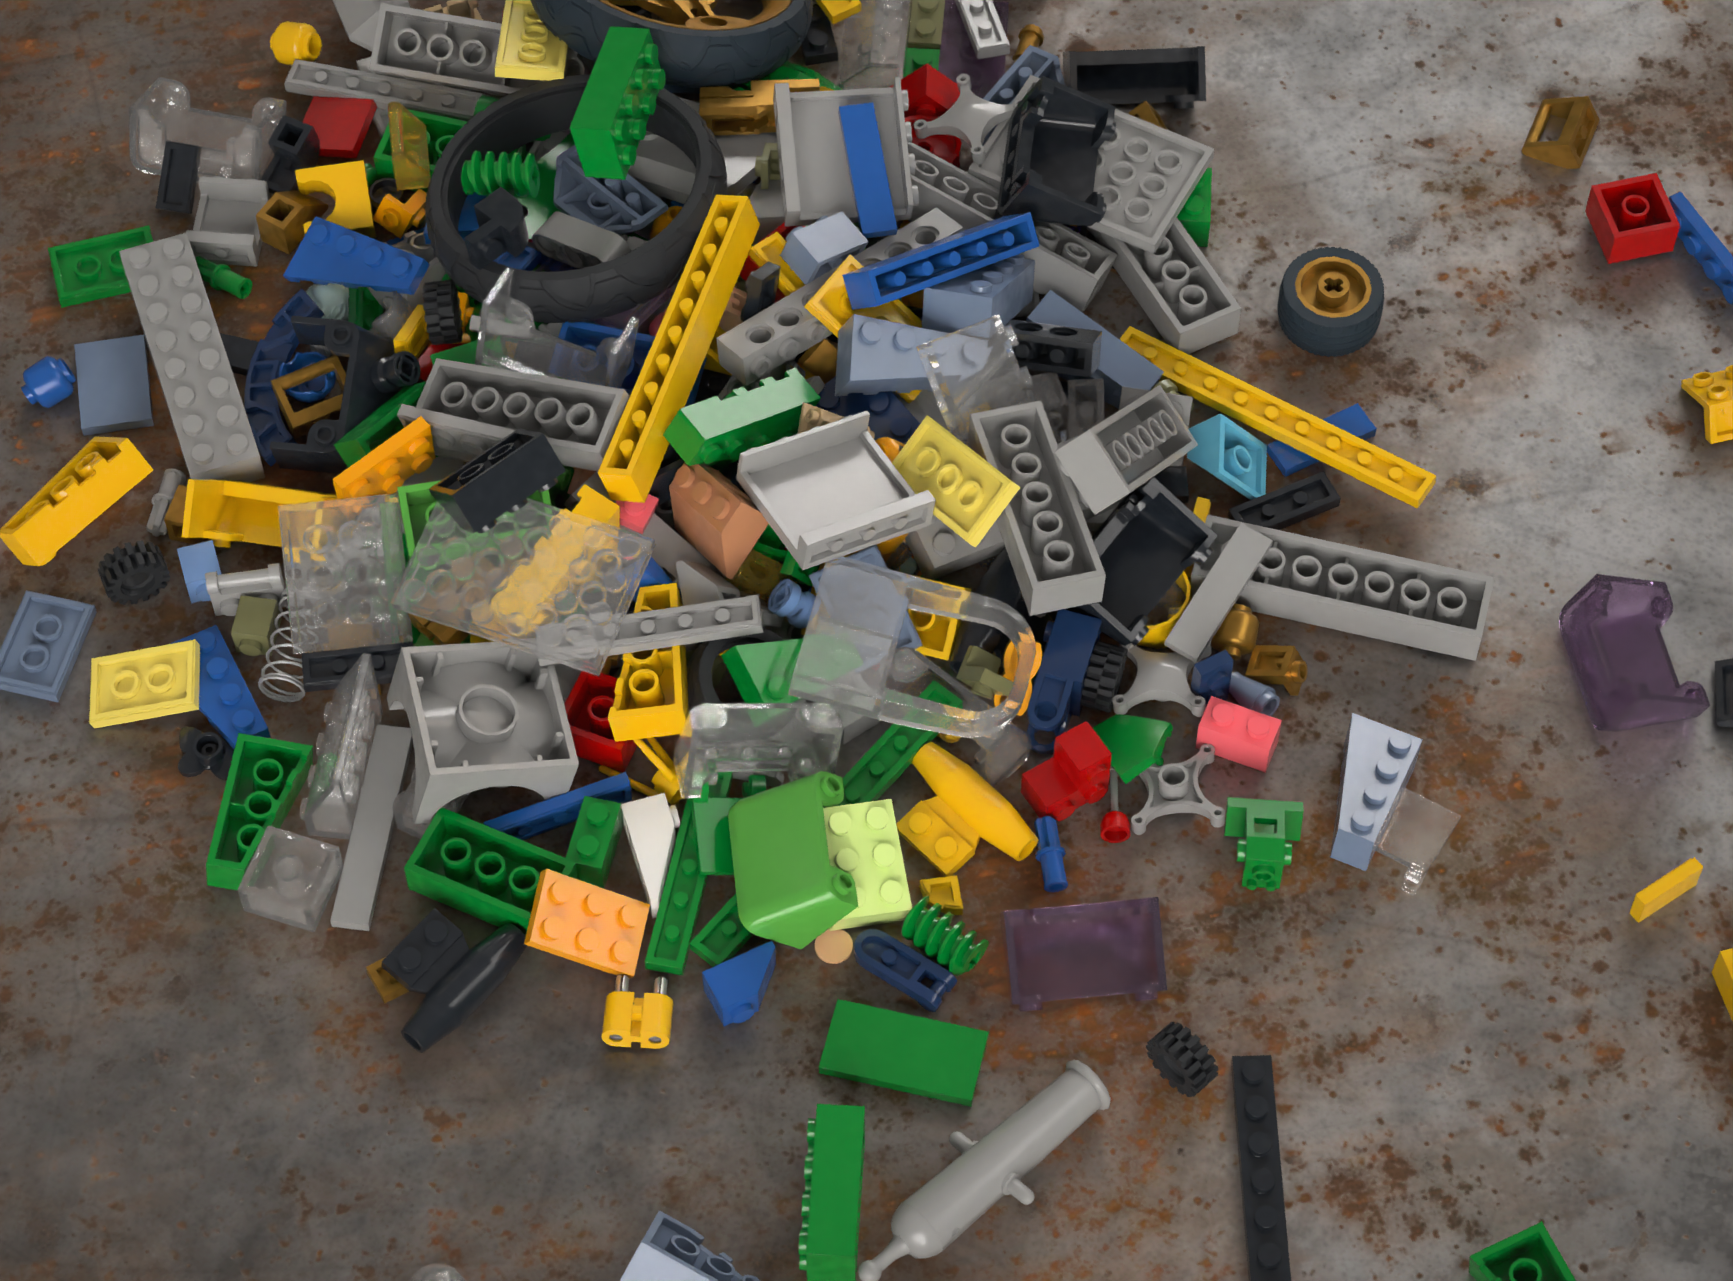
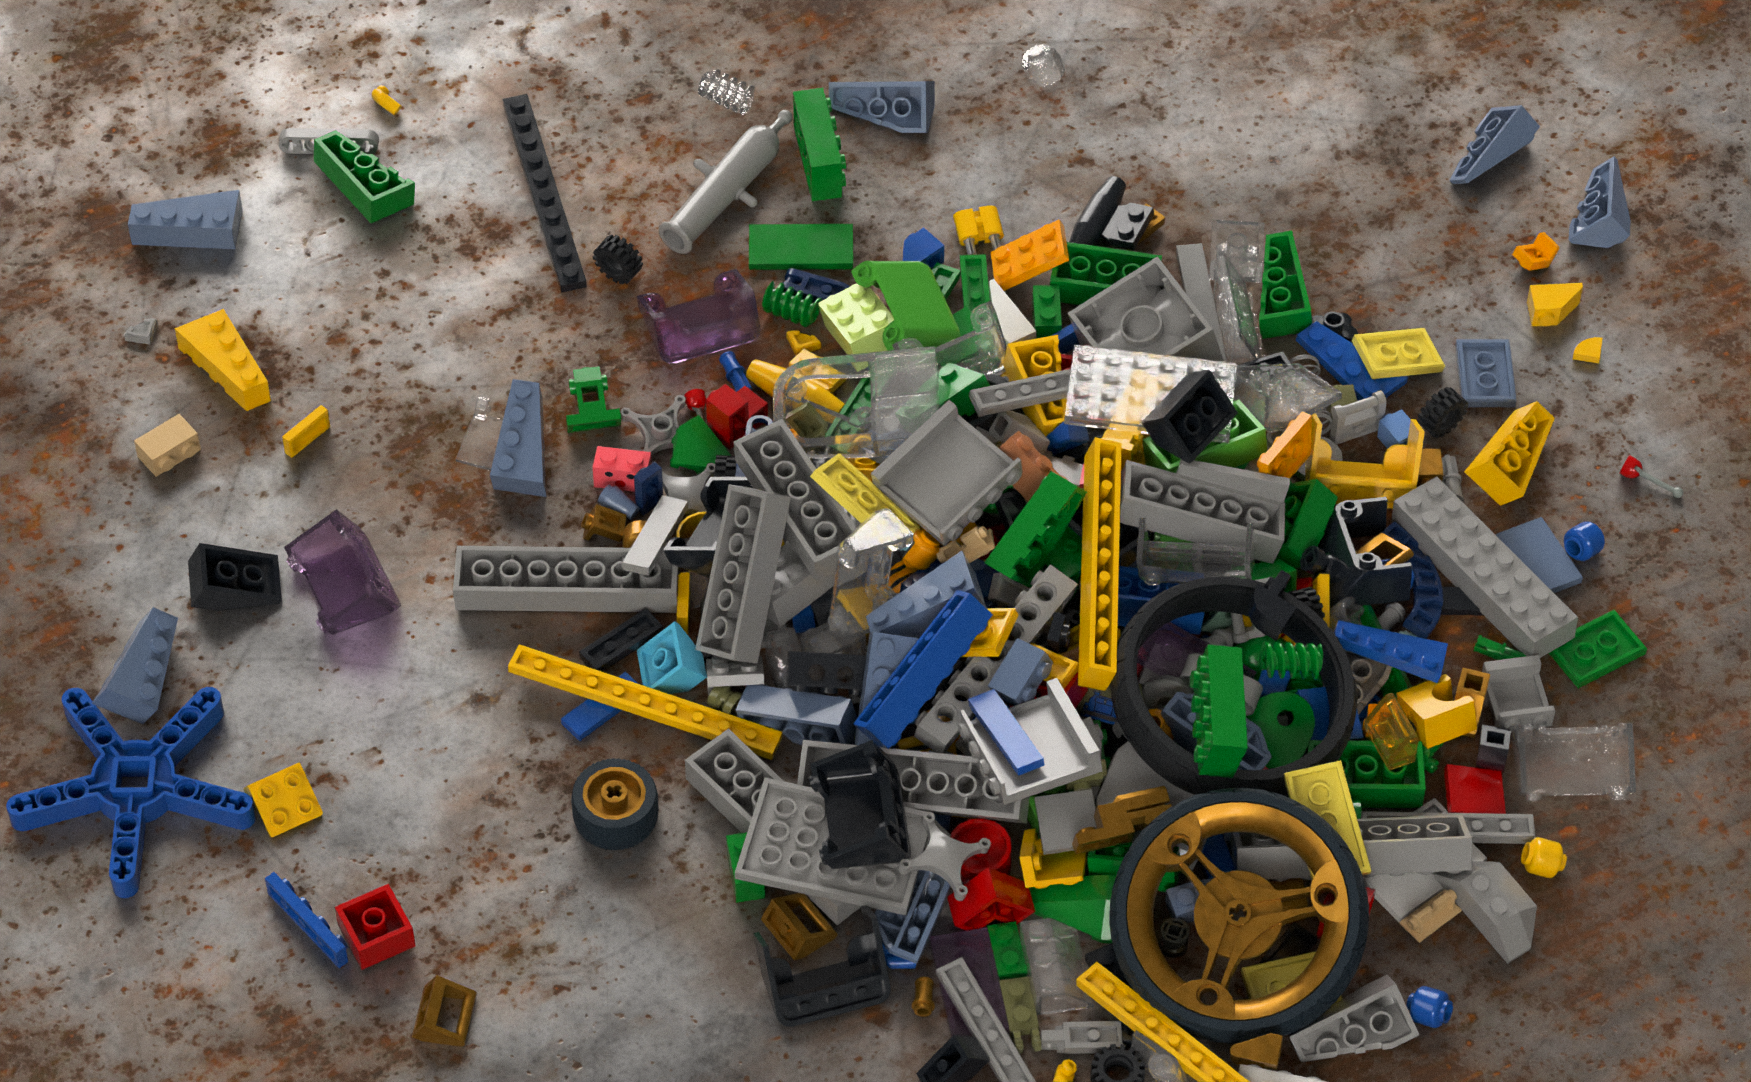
camera: 165 degrees right, 5 degrees down
black tile [156,141,202,214] -> none

